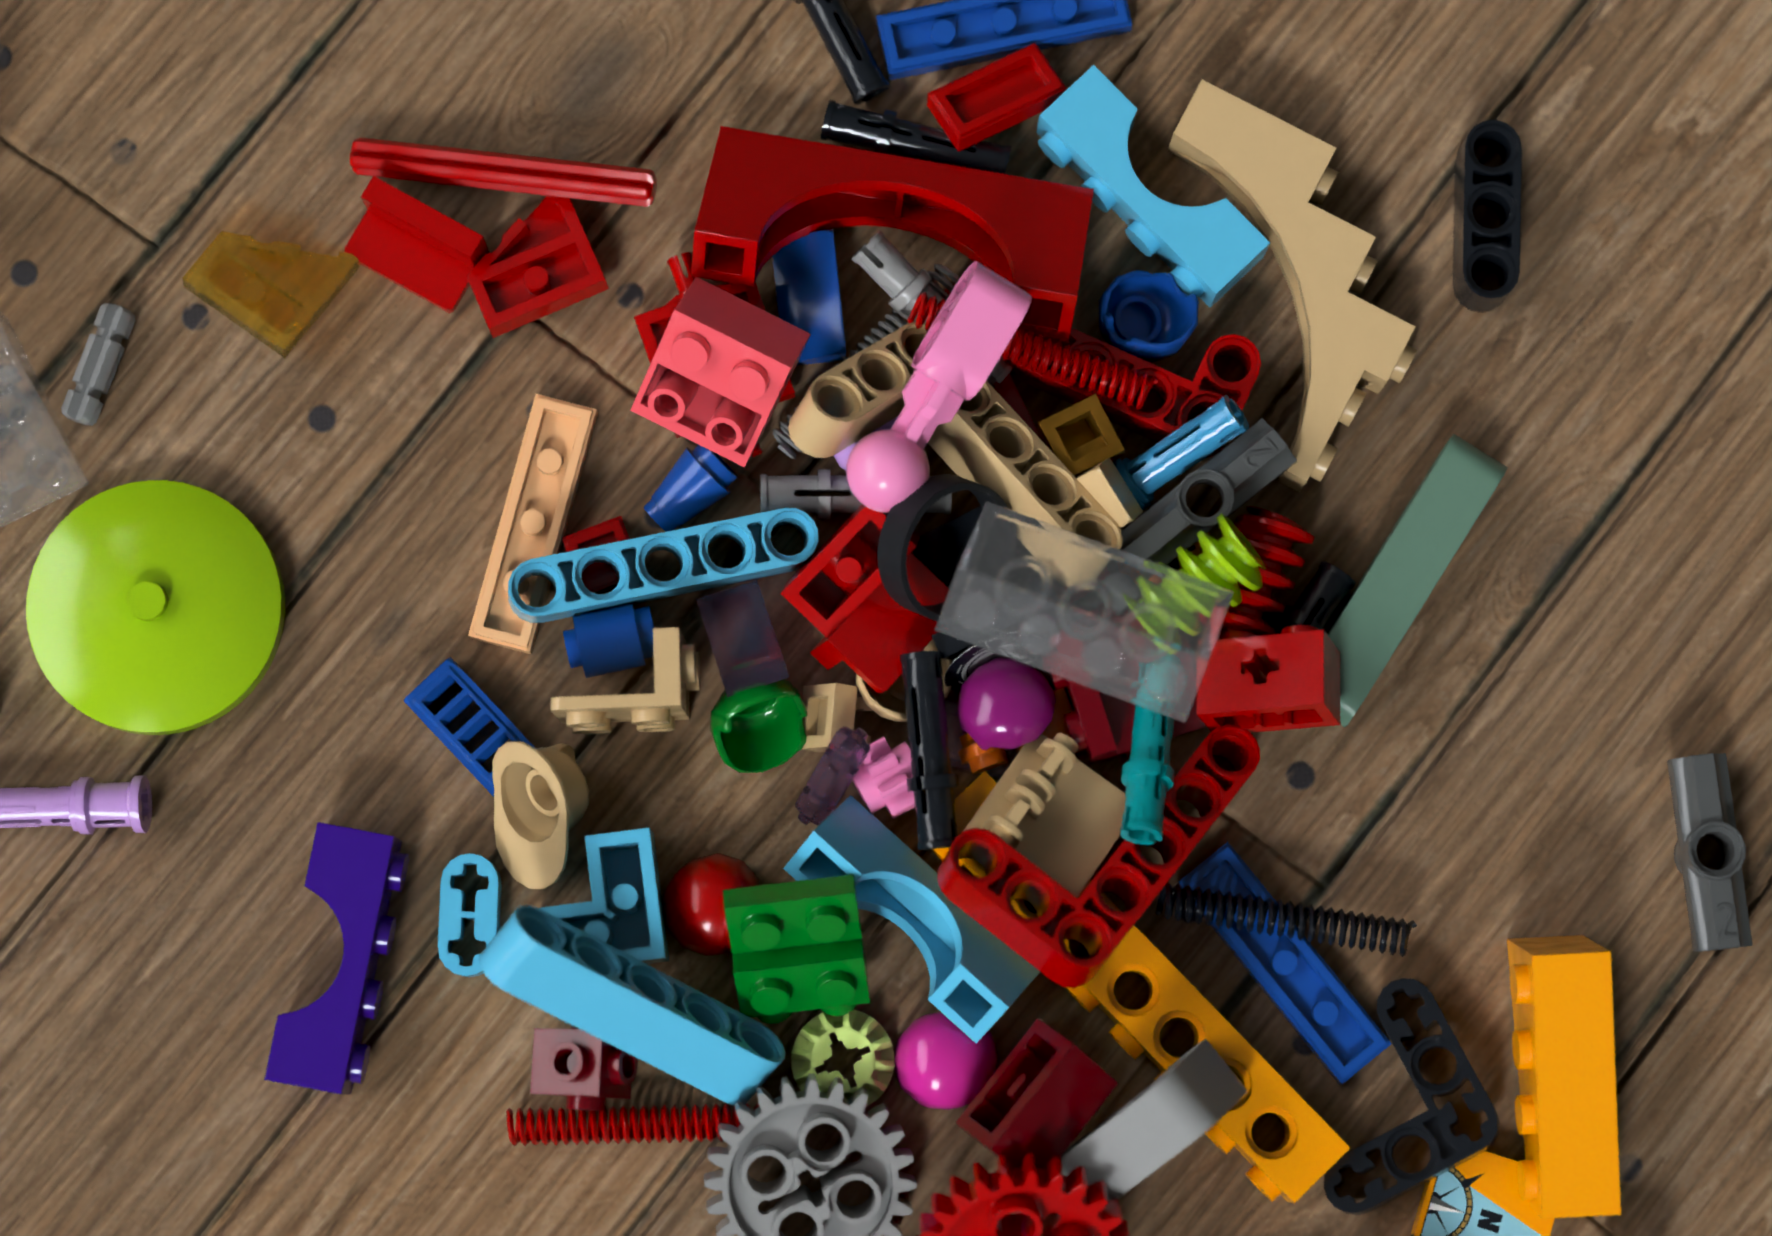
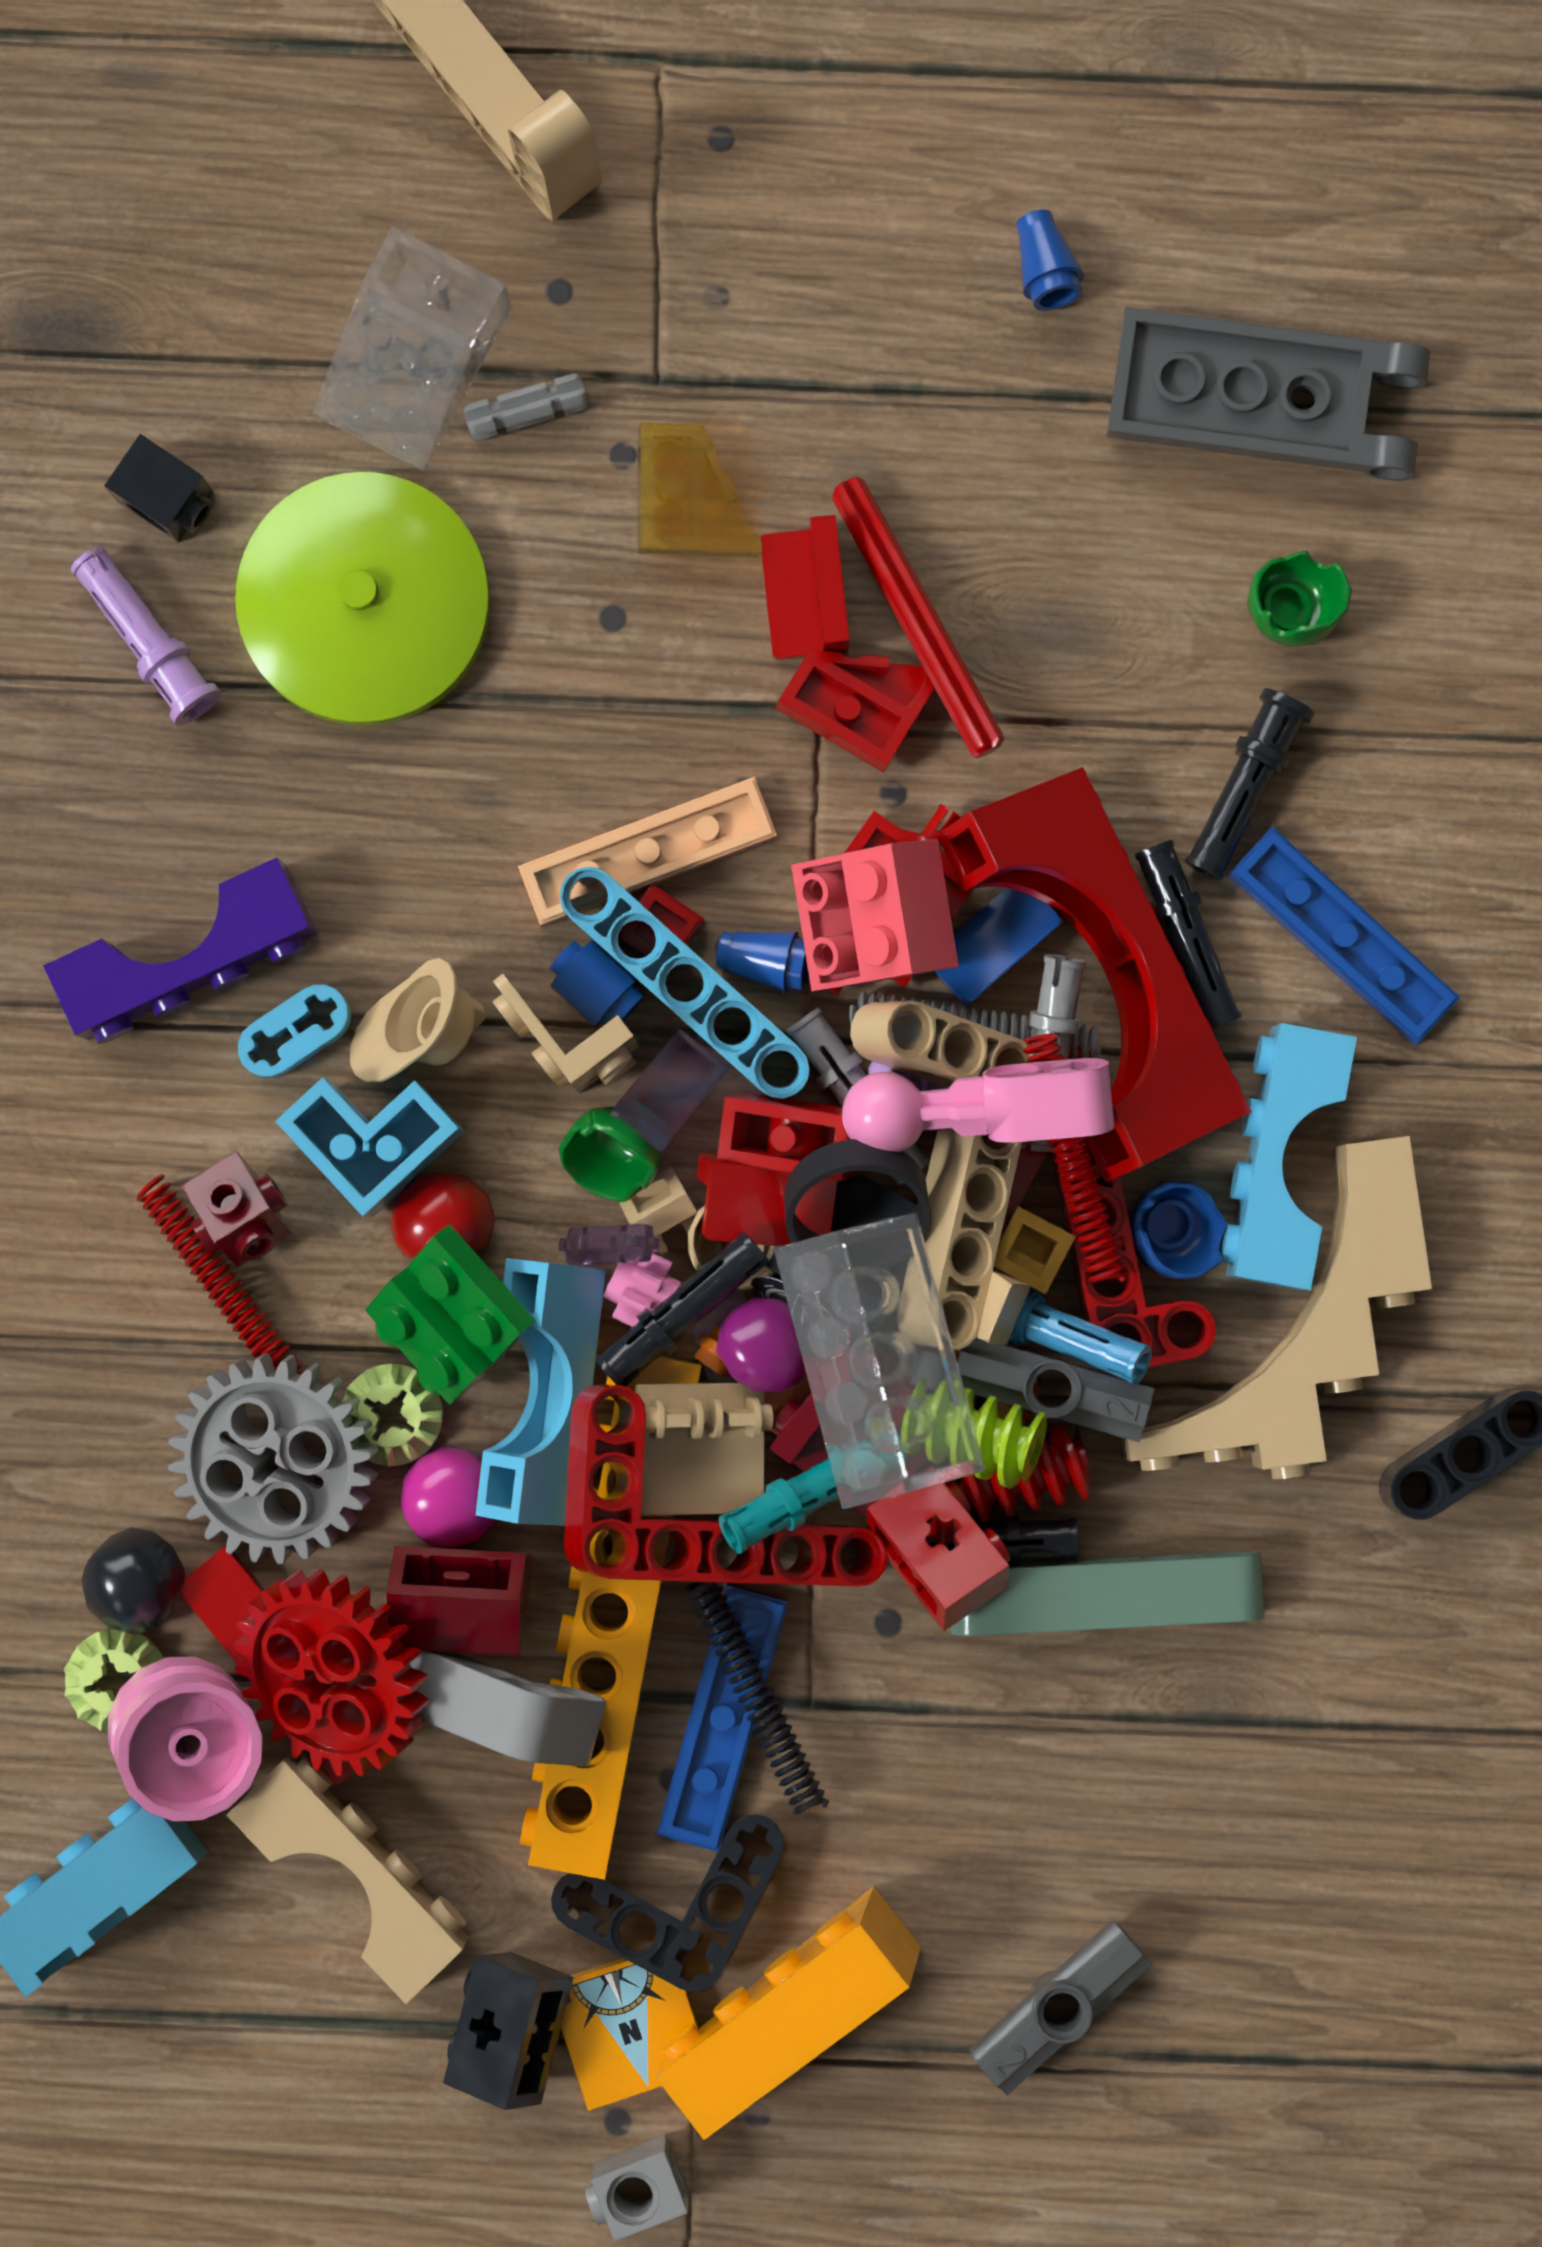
camera: 55 degrees right, 5 degrees up
blue slope [403,657,535,797] -> none
medium azure beam [479,905,785,1105] -> none
red tile [926,43,1067,152] -> none

